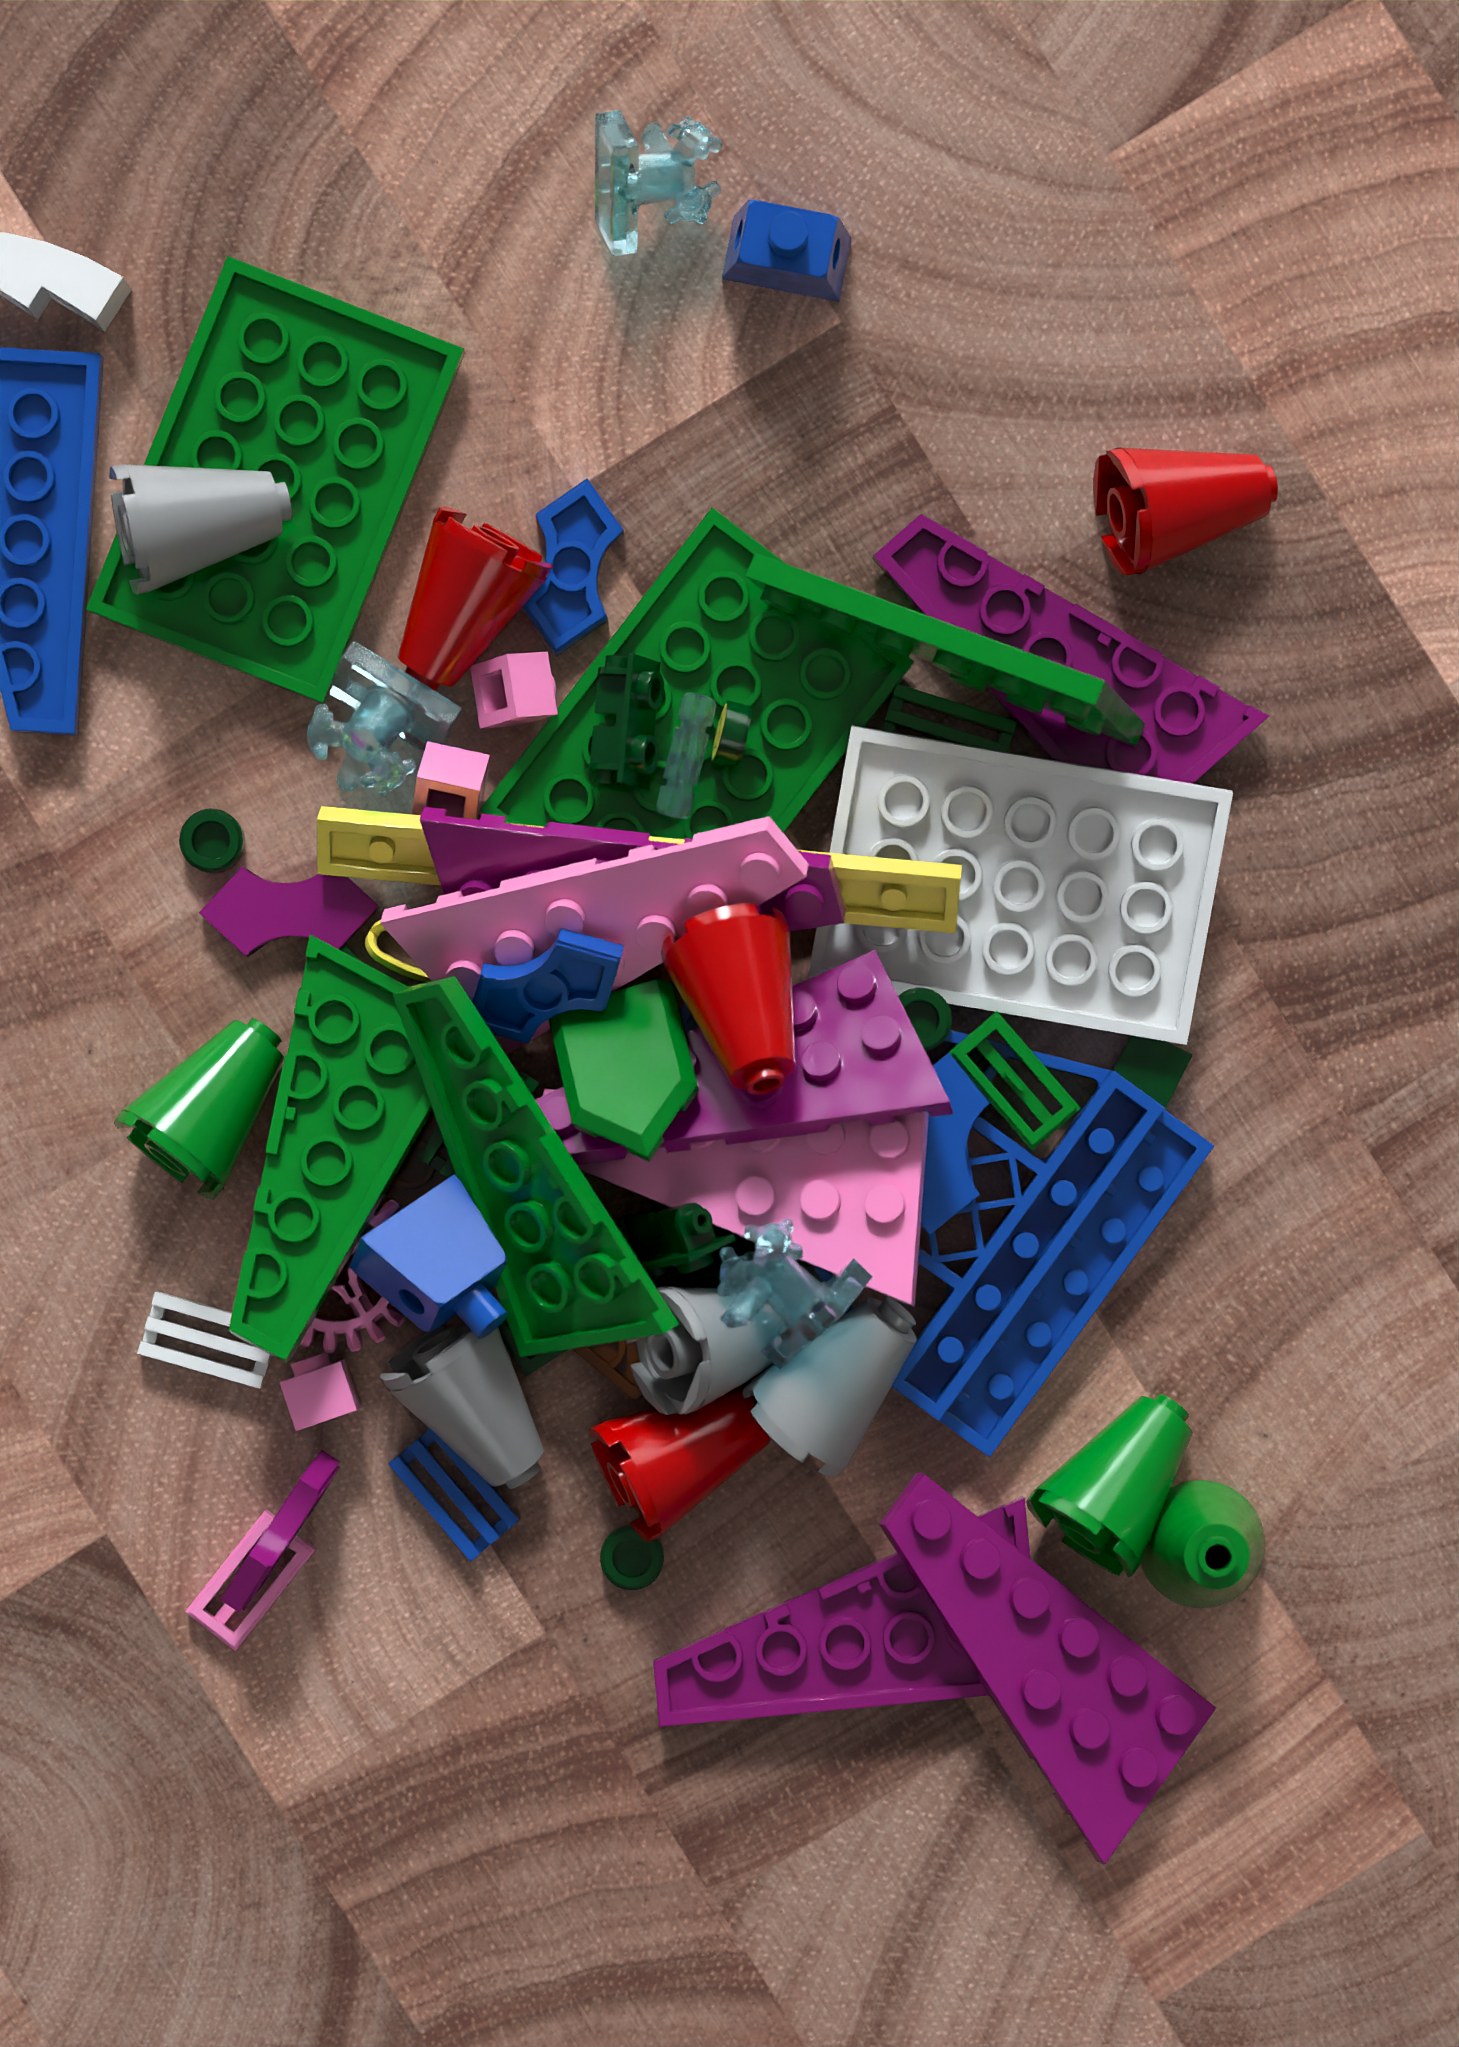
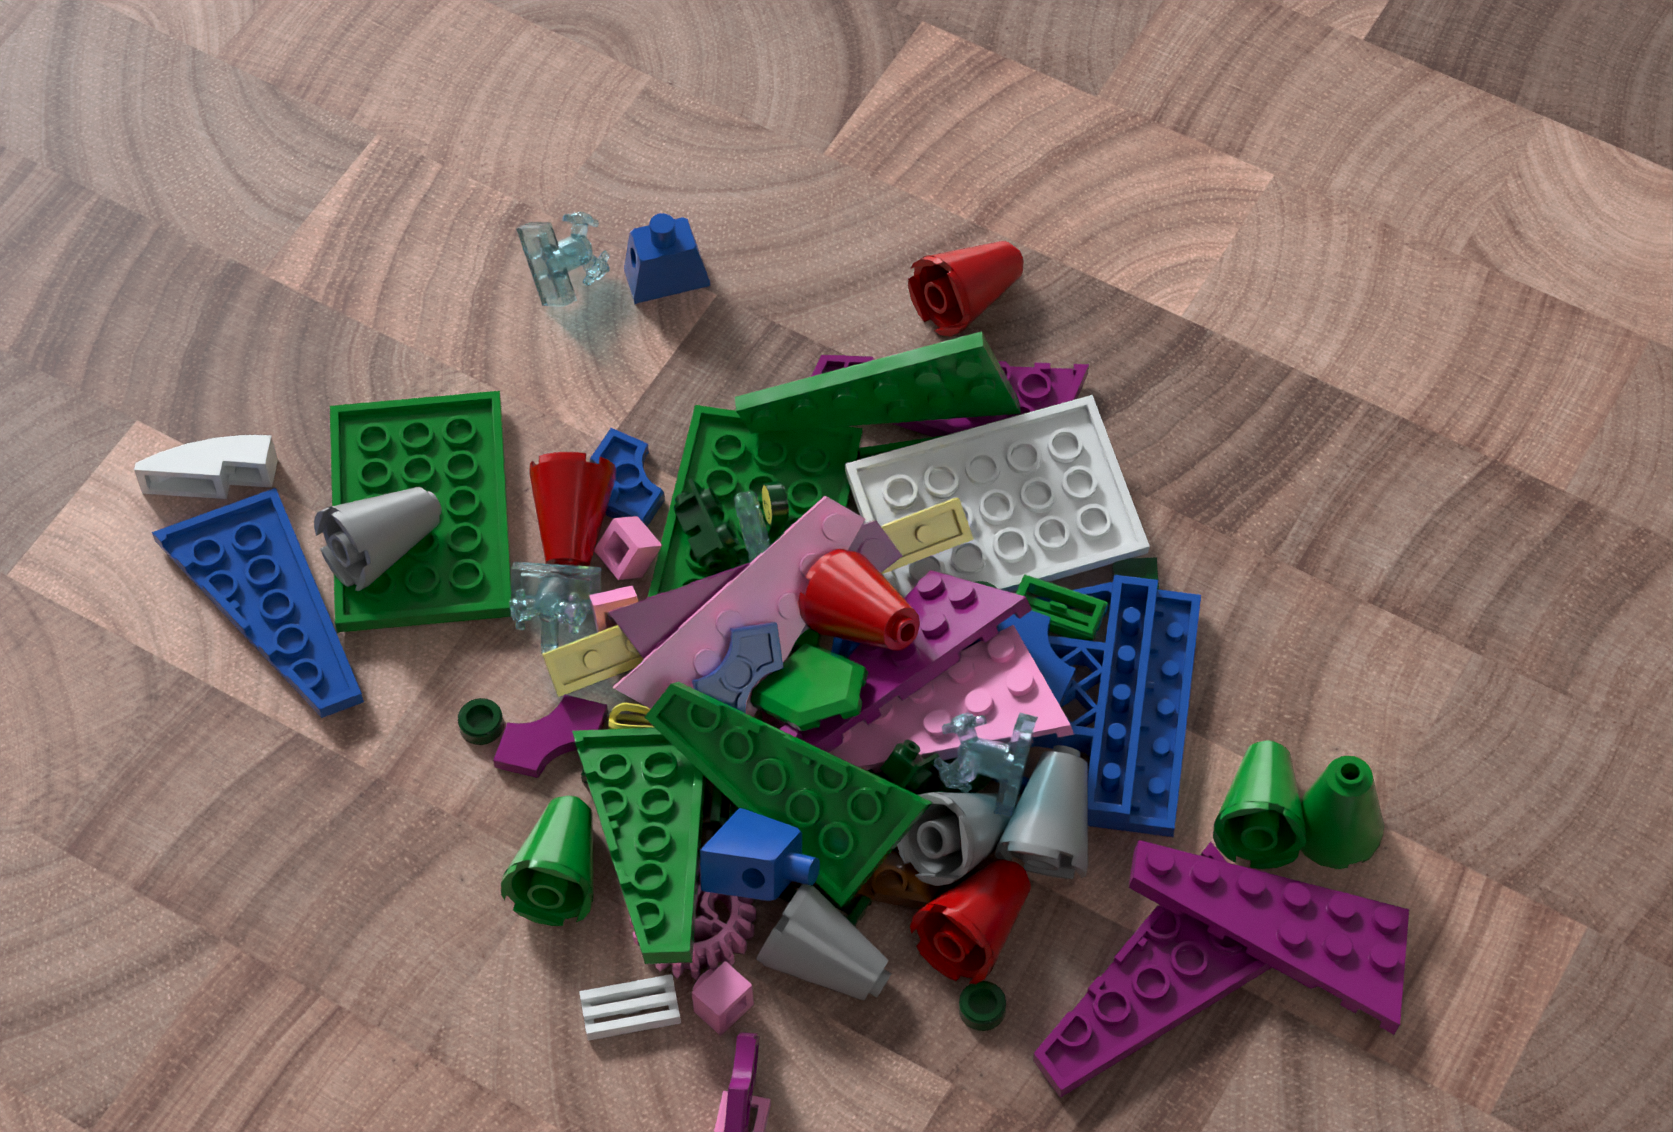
camera: 25 degrees left, 30 degrees down
blue tile [388,1429,520,1562] -> none

